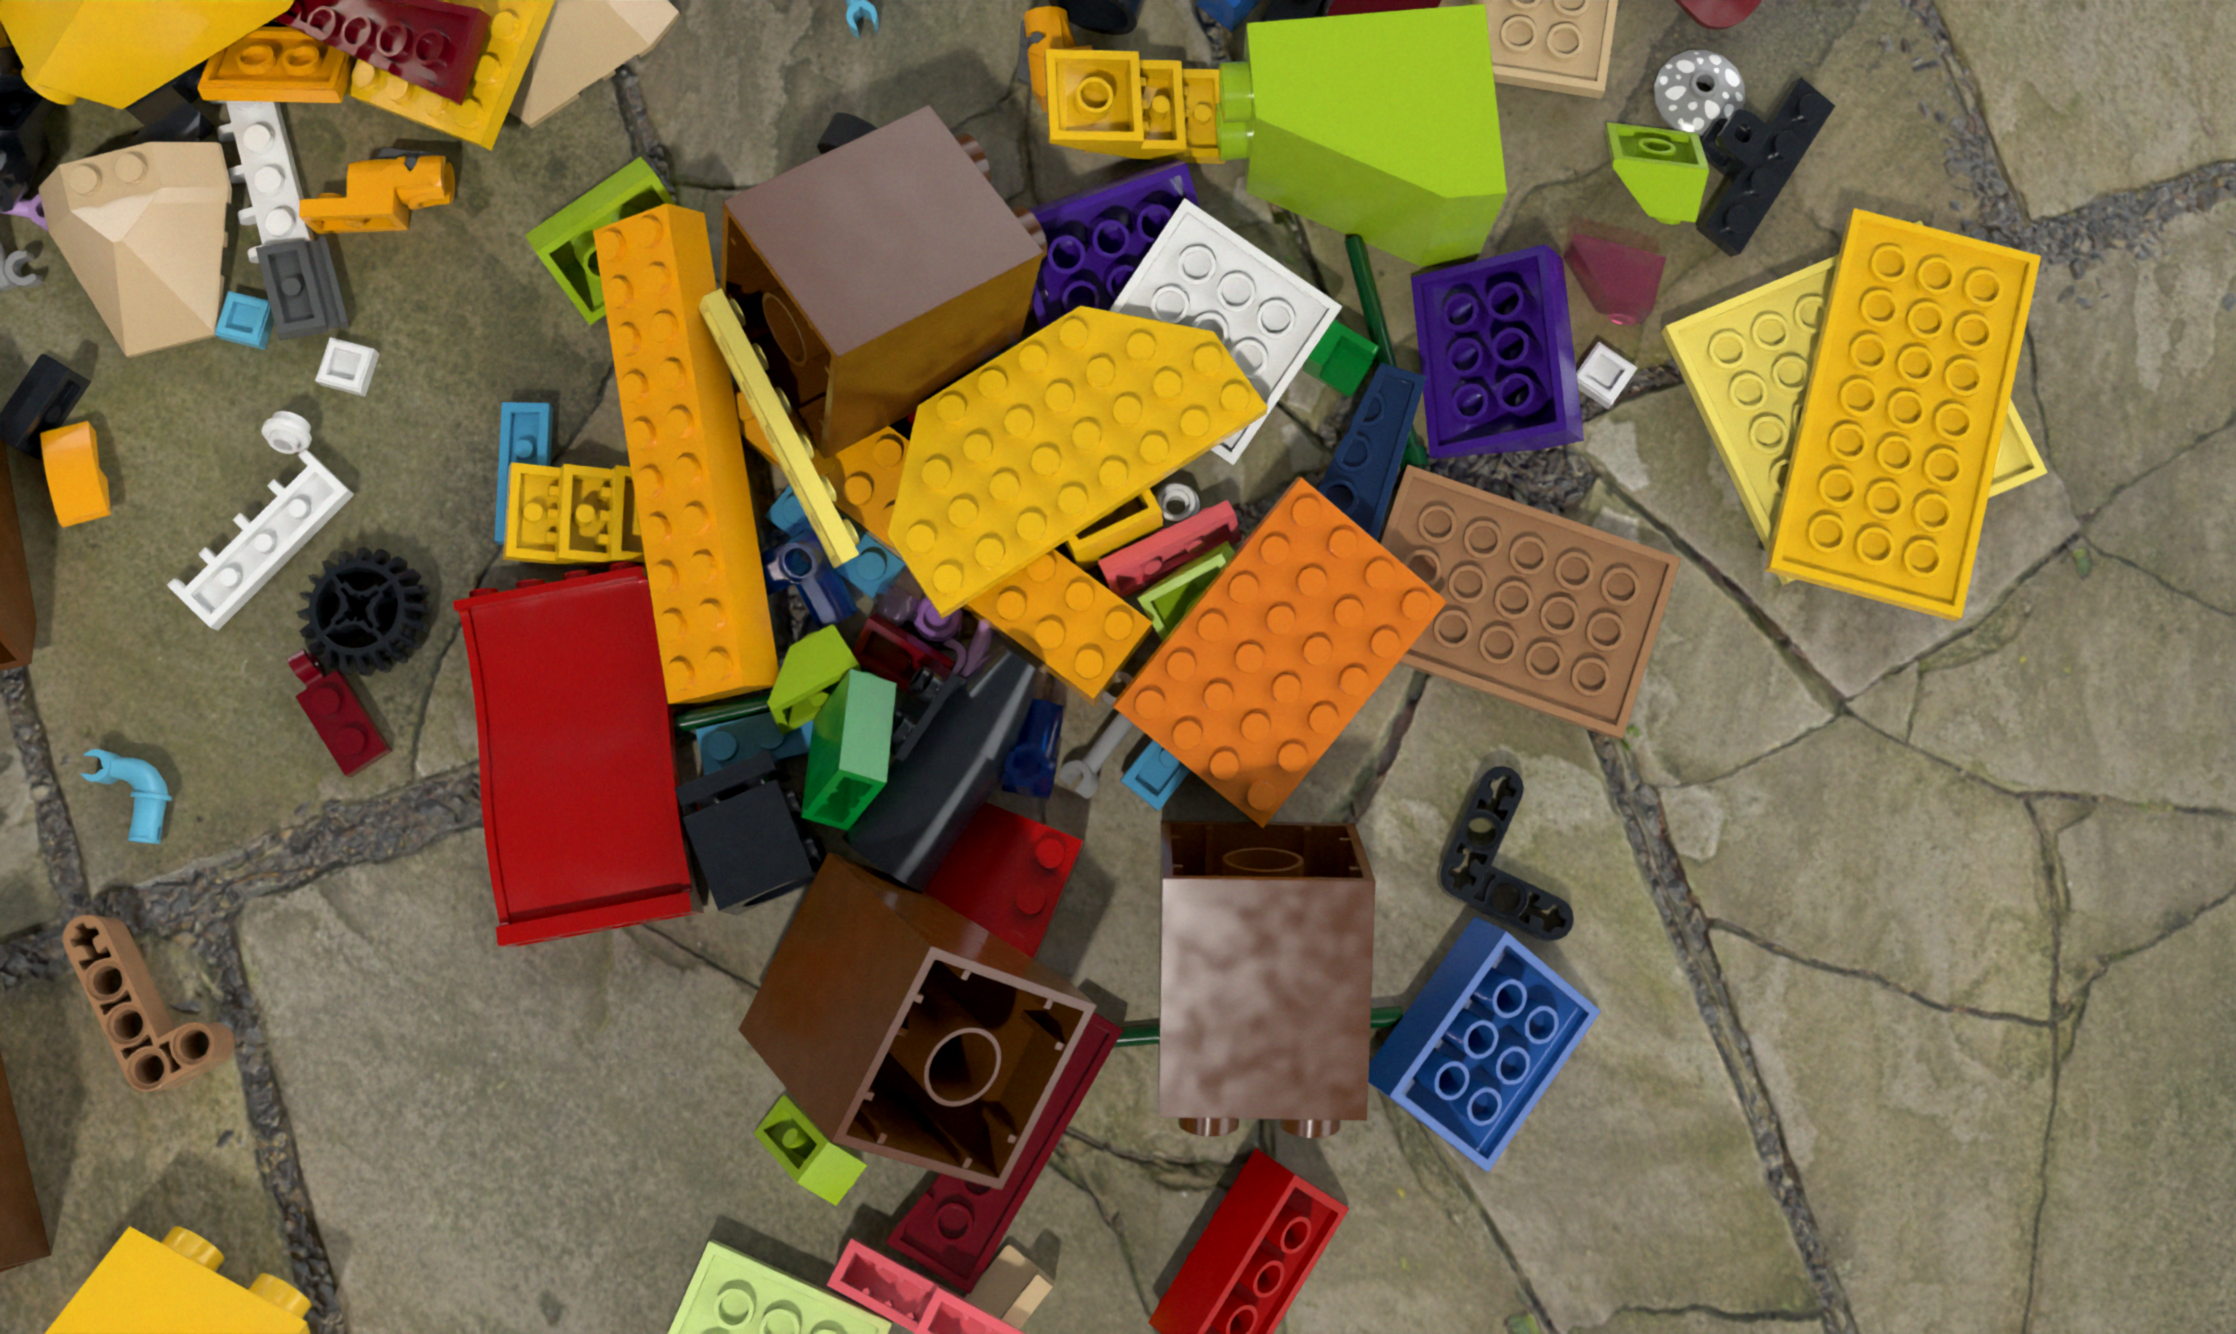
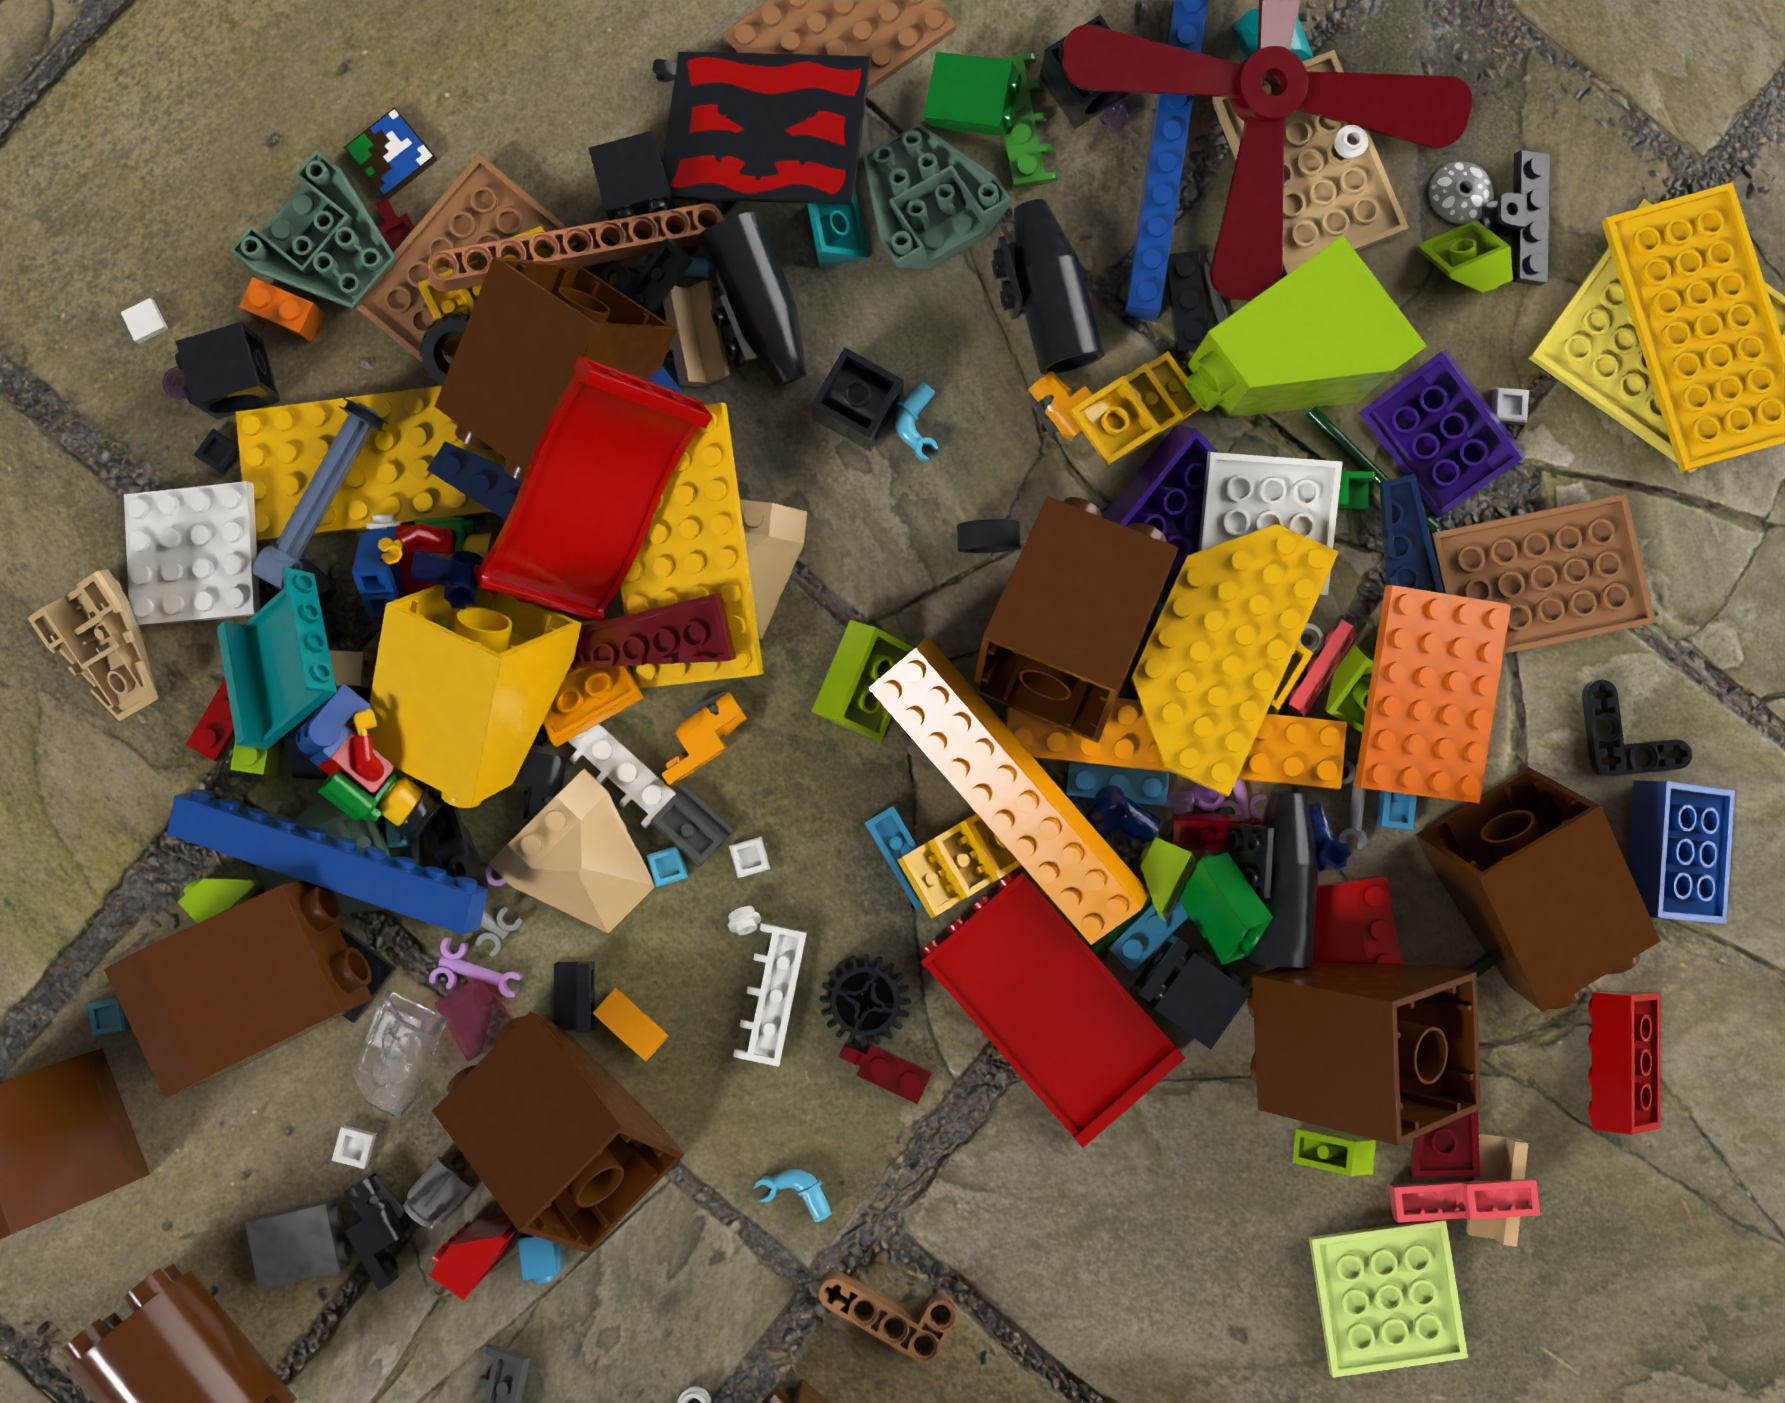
camera: 35 degrees left, 5 degrees up
light yellow plate [698,288,860,569] -> none
clear pink slope [1563,232,1666,325] -> none

